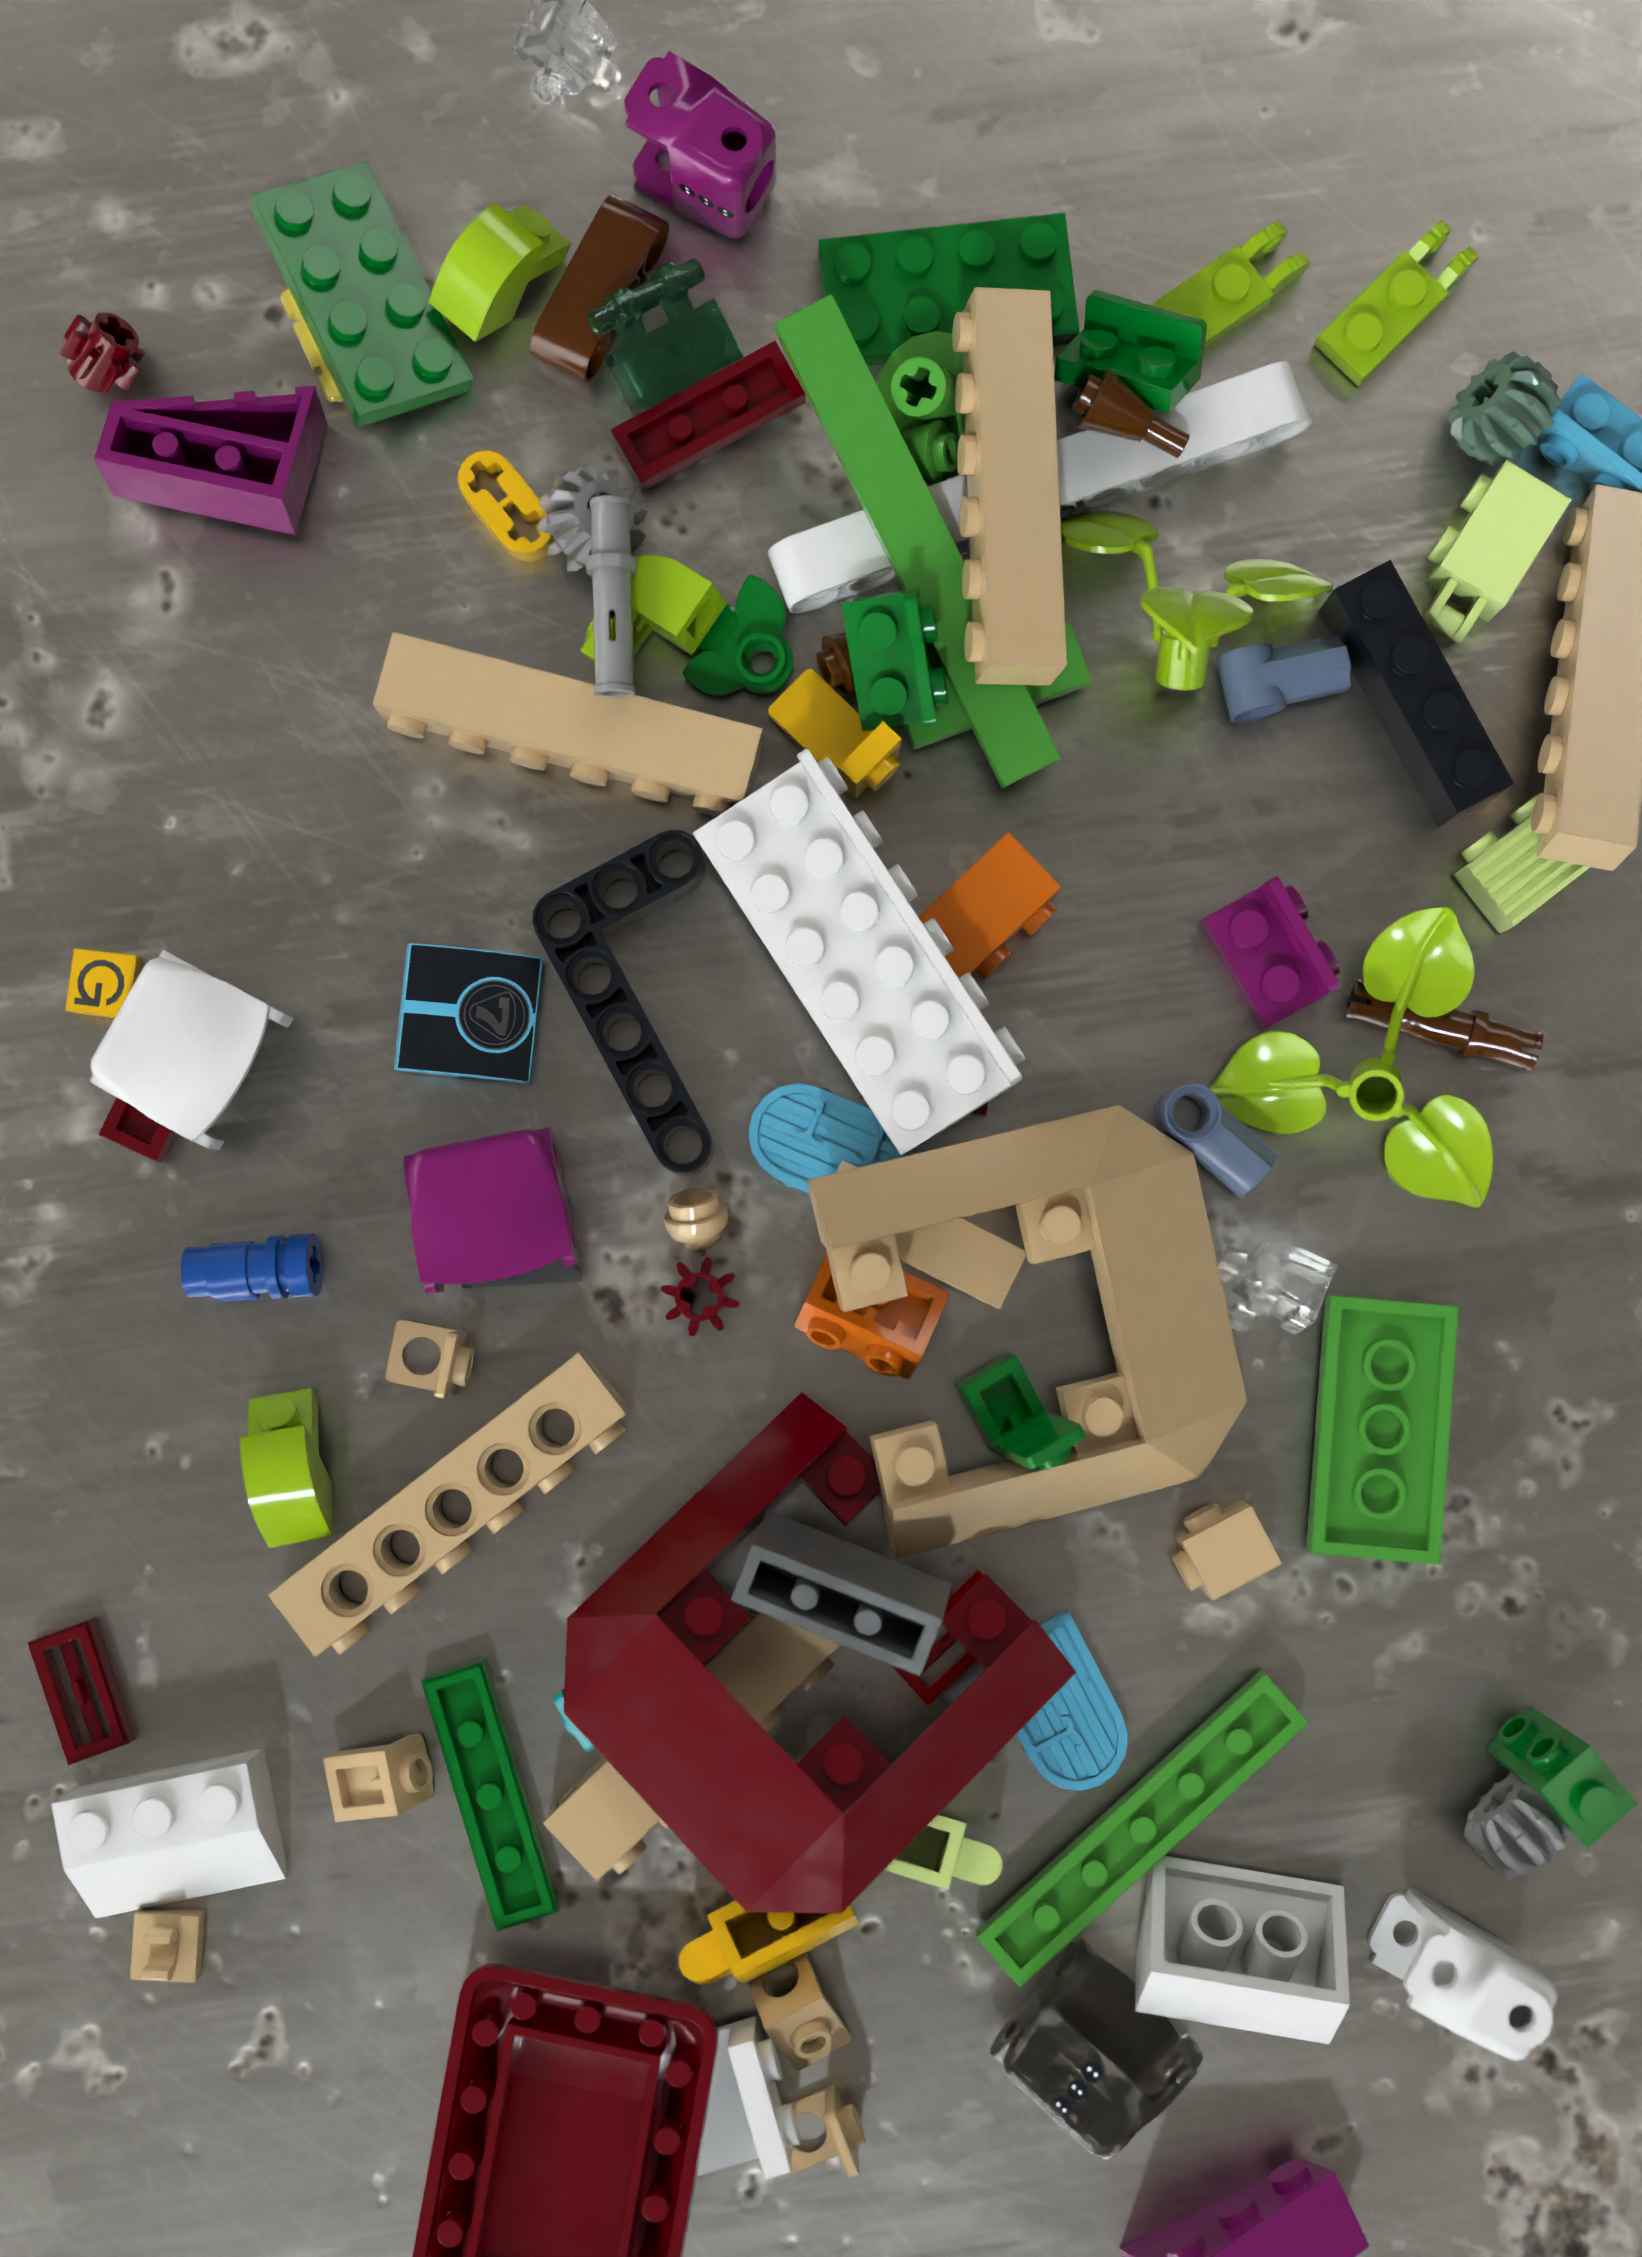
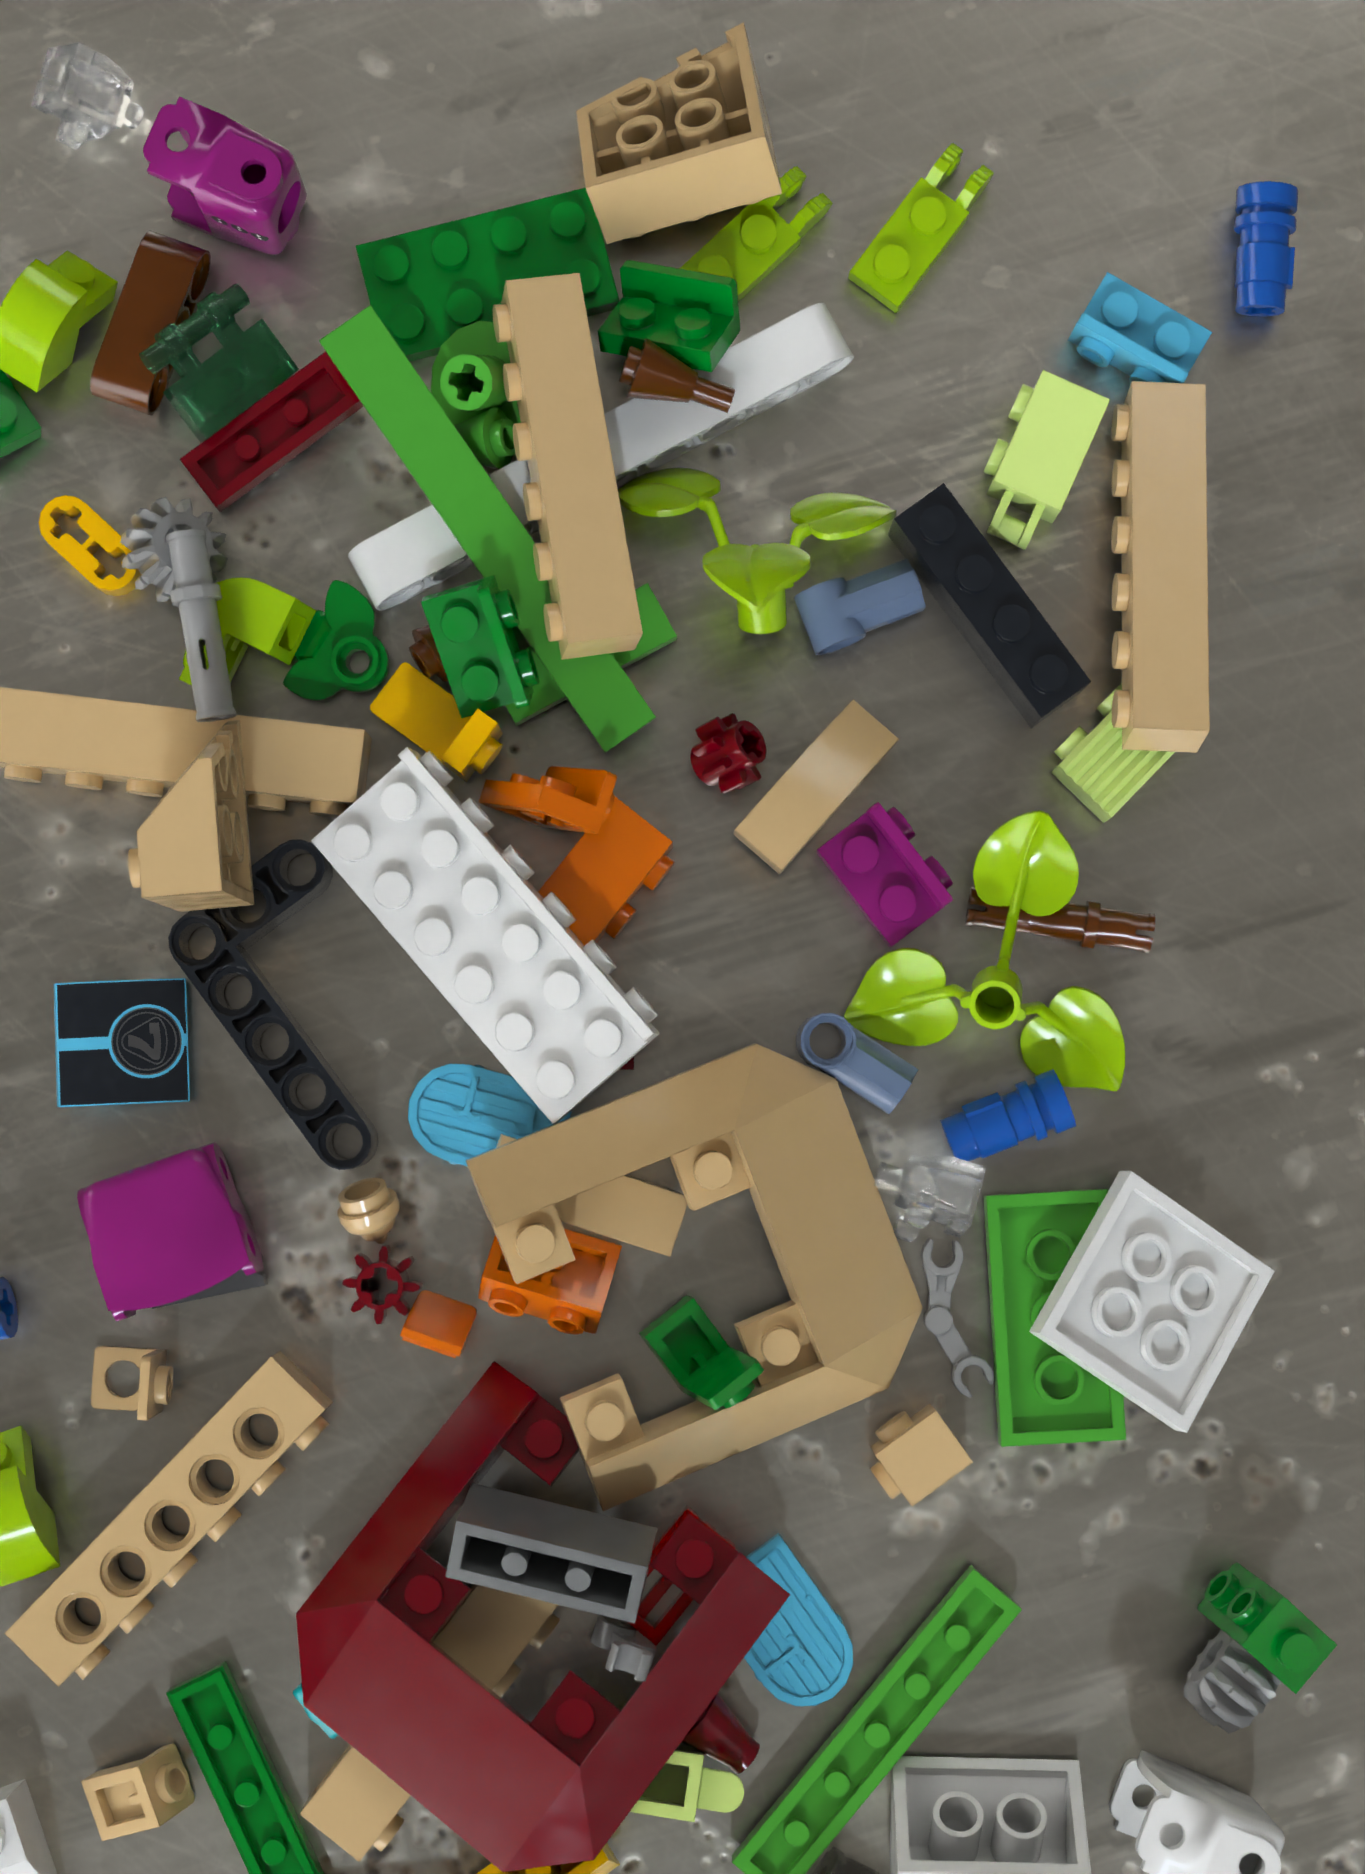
camera: 10 degrees left, 0 degrees up
sand green gear [1447,351,1562,467] -> none
none -> tan wedge [128,720,254,912]
none -> orange slope [400,1290,477,1358]
none -> orange bracket [478,766,617,834]
none -> tan wedge [576,22,782,244]
none -> light grey piece [590,1616,657,1681]
none -> dark red cone [682,1693,760,1774]
none -> dark red gear [690,713,767,794]
none -> tan slope [734,699,899,875]
none -> light grey piece [921,1238,994,1397]
none -> blue axle [940,1069,1076,1166]
none -> white plate [1029,1171,1275,1433]

